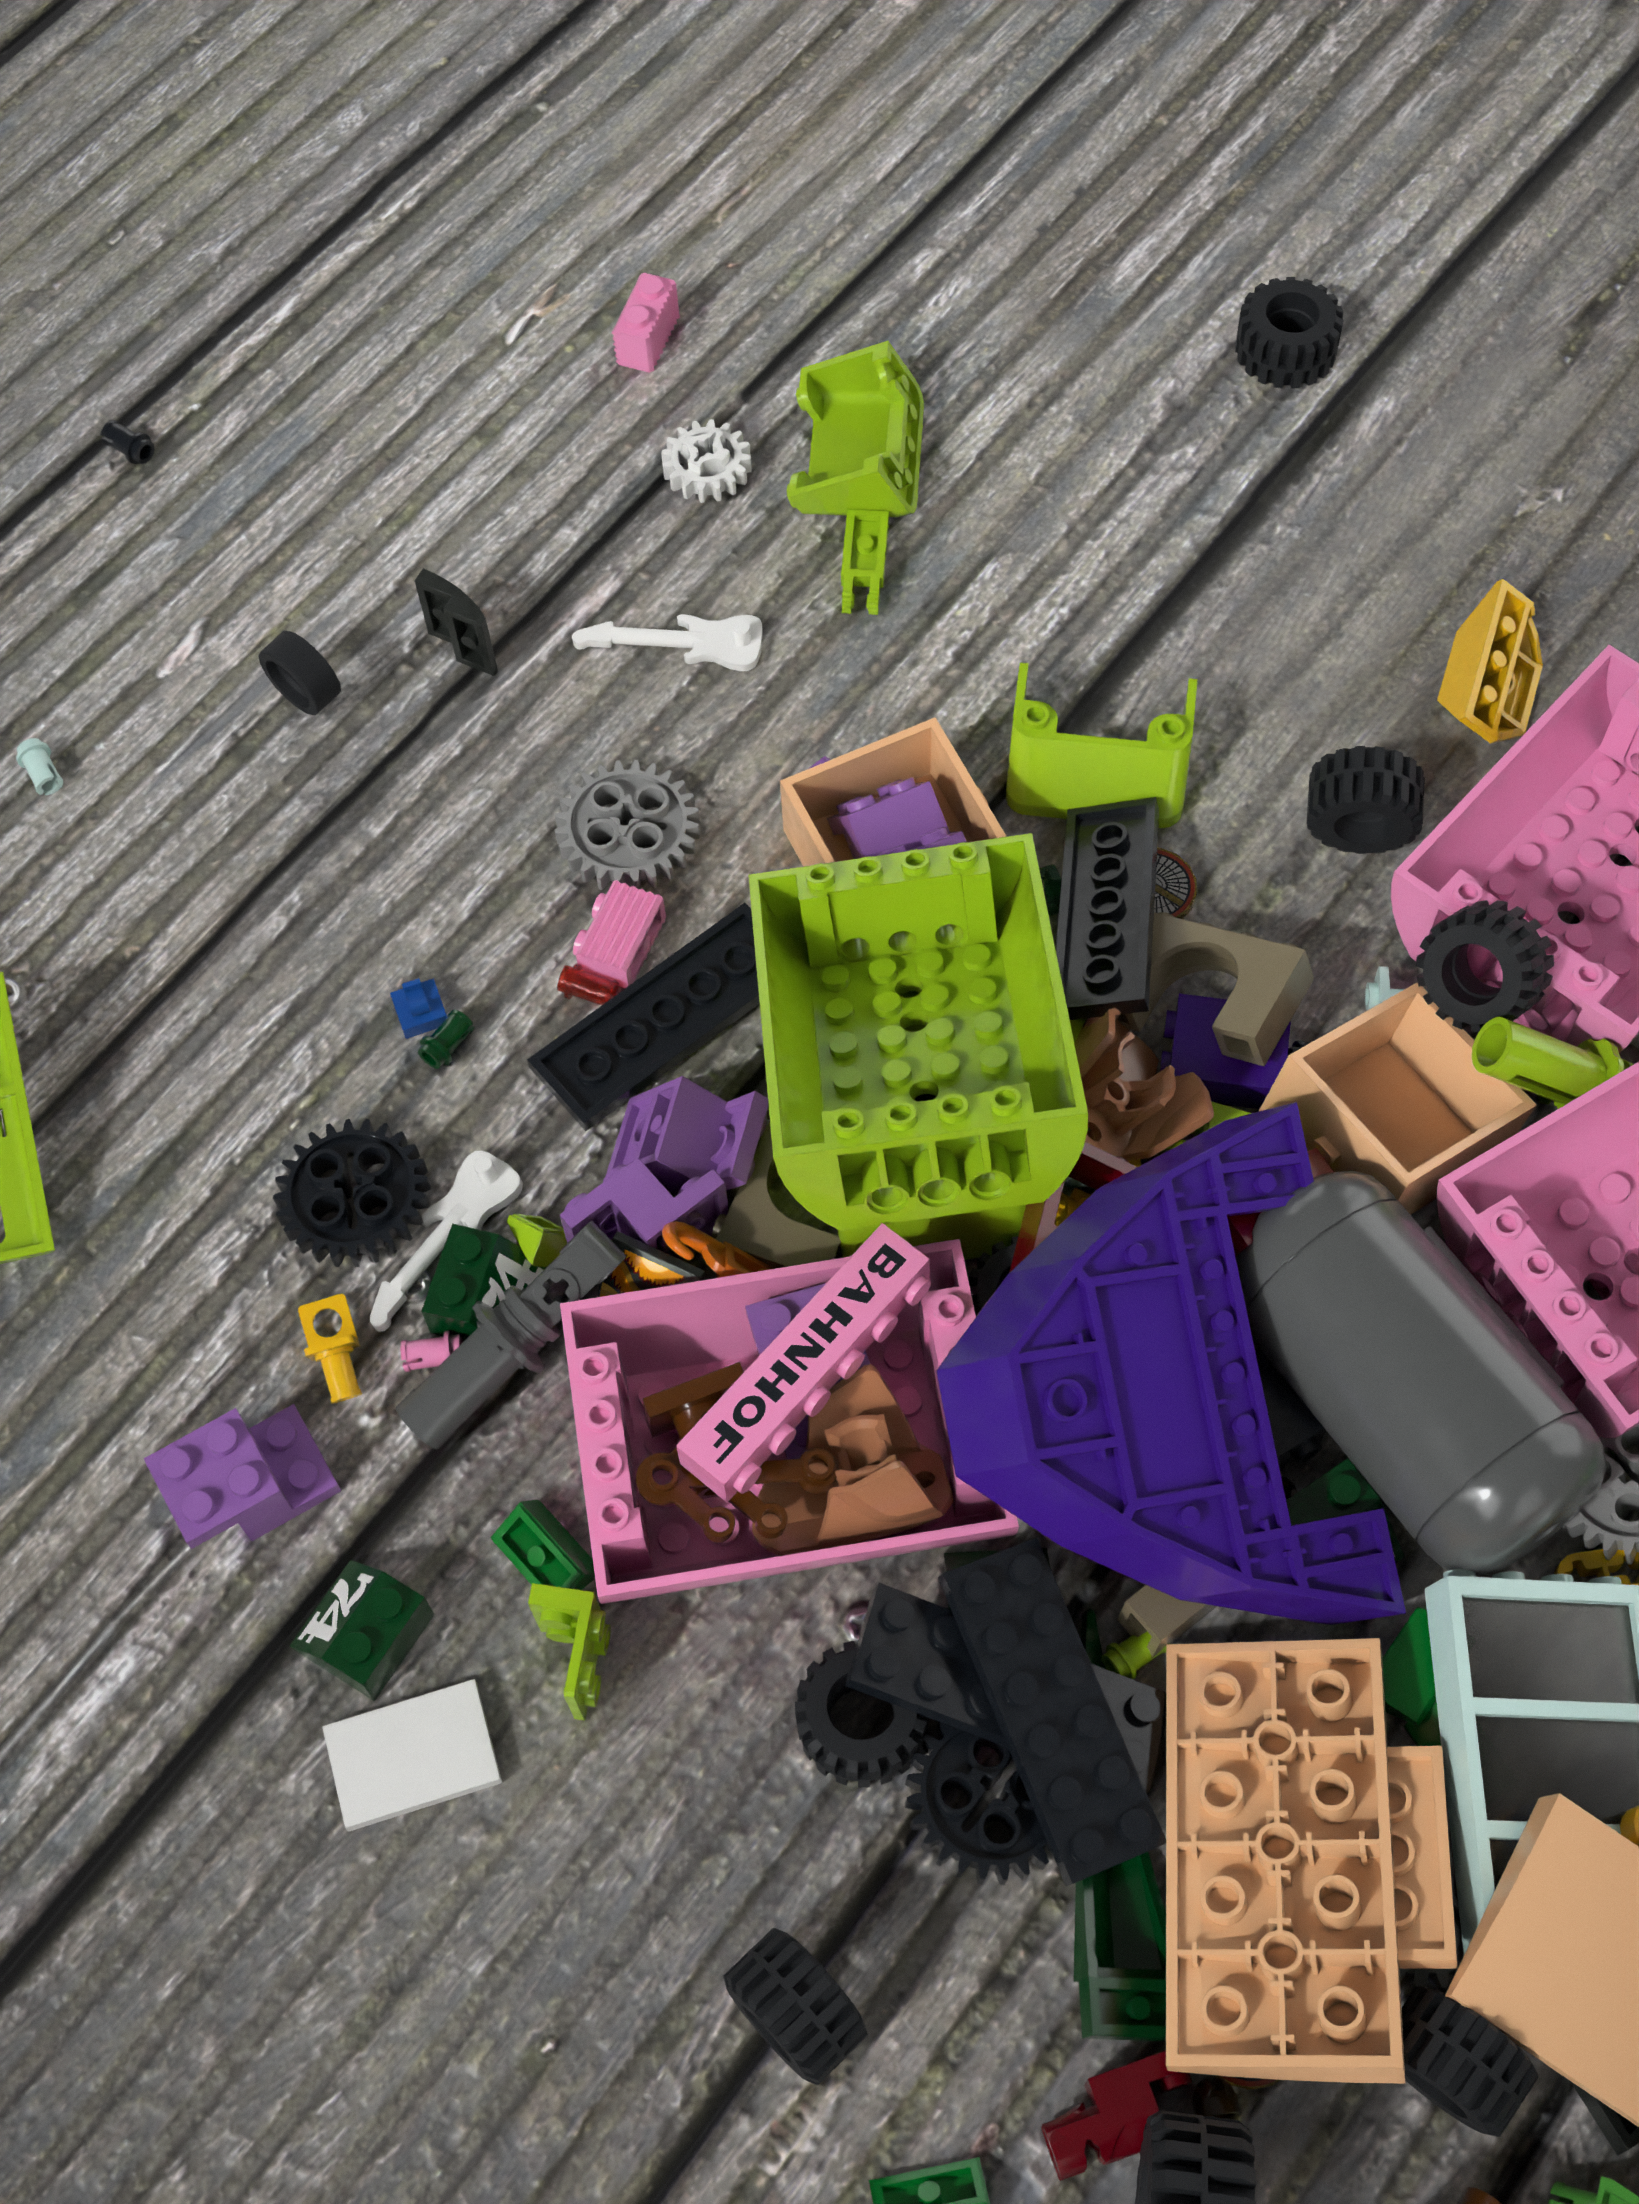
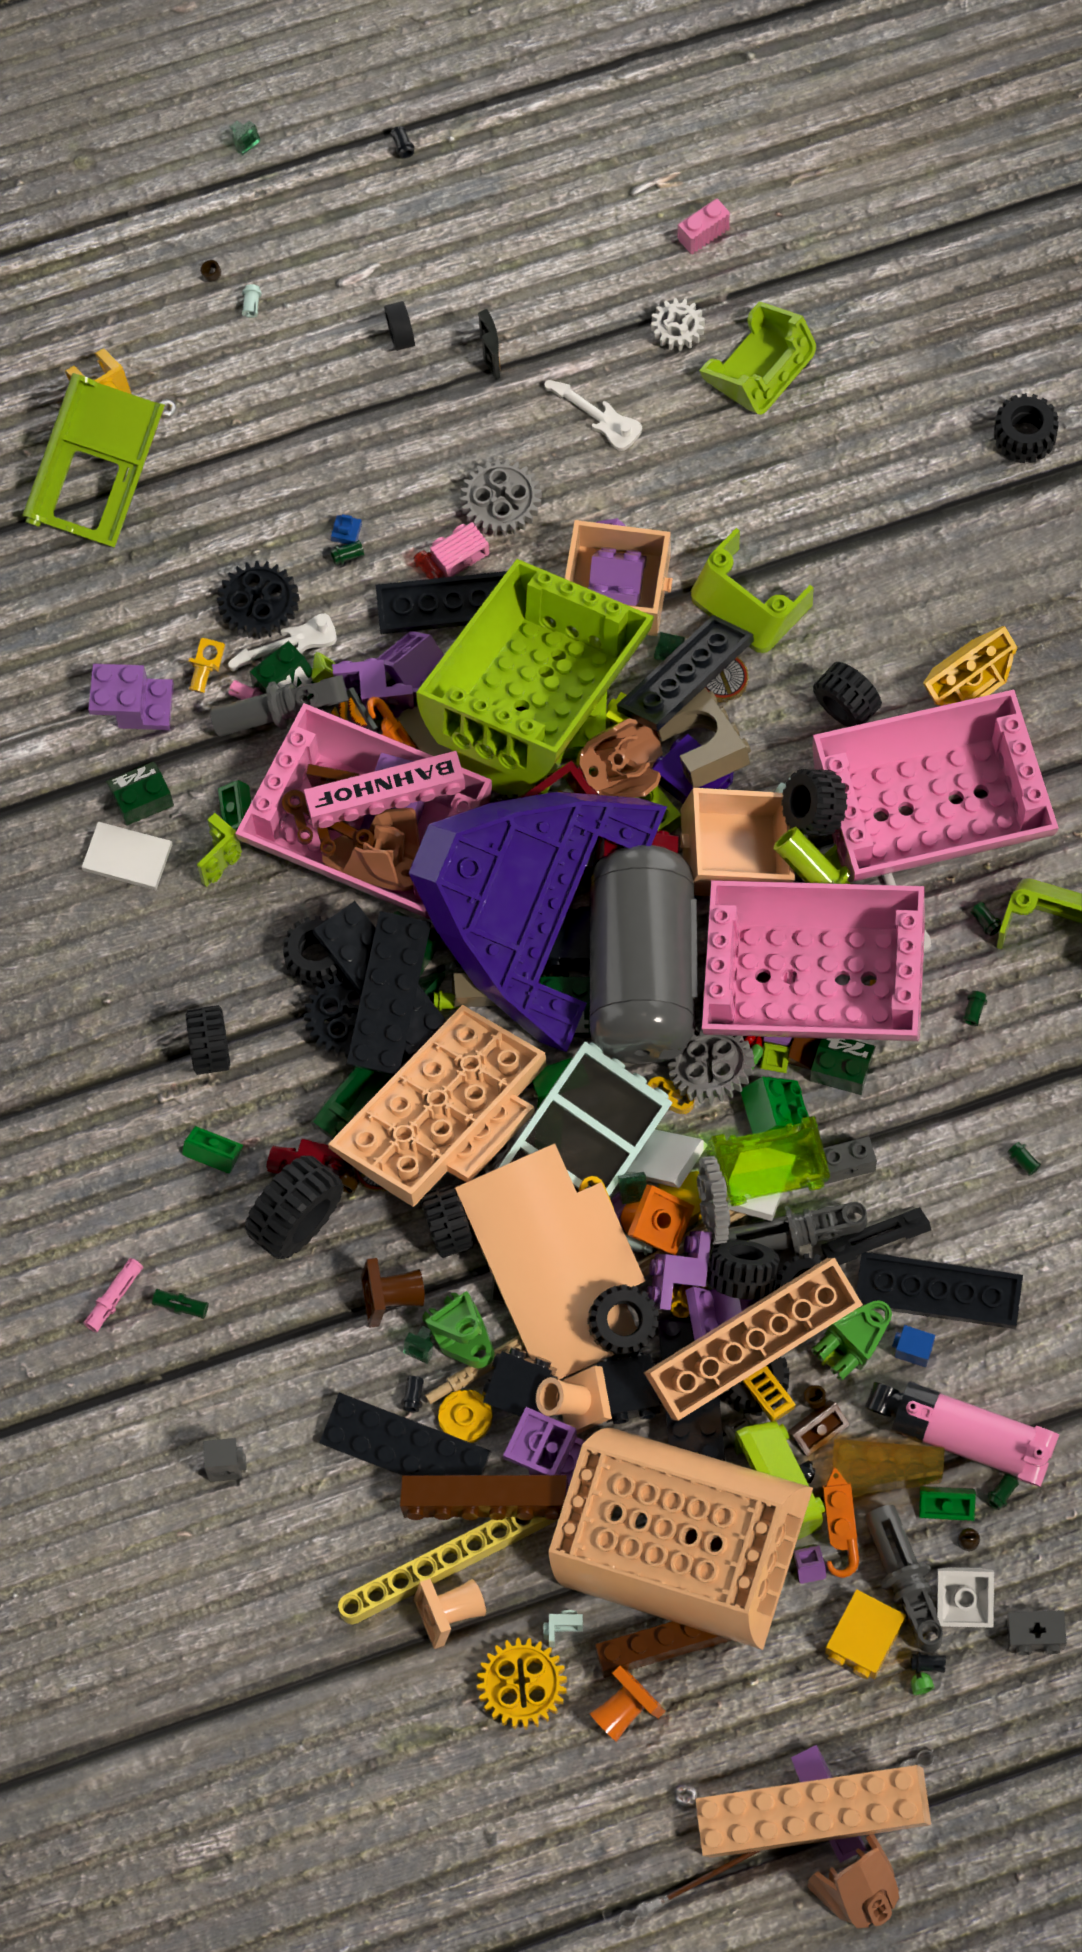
camera: 35 degrees right, 5 degrees up
lime hinge [841,509,889,615] -> none

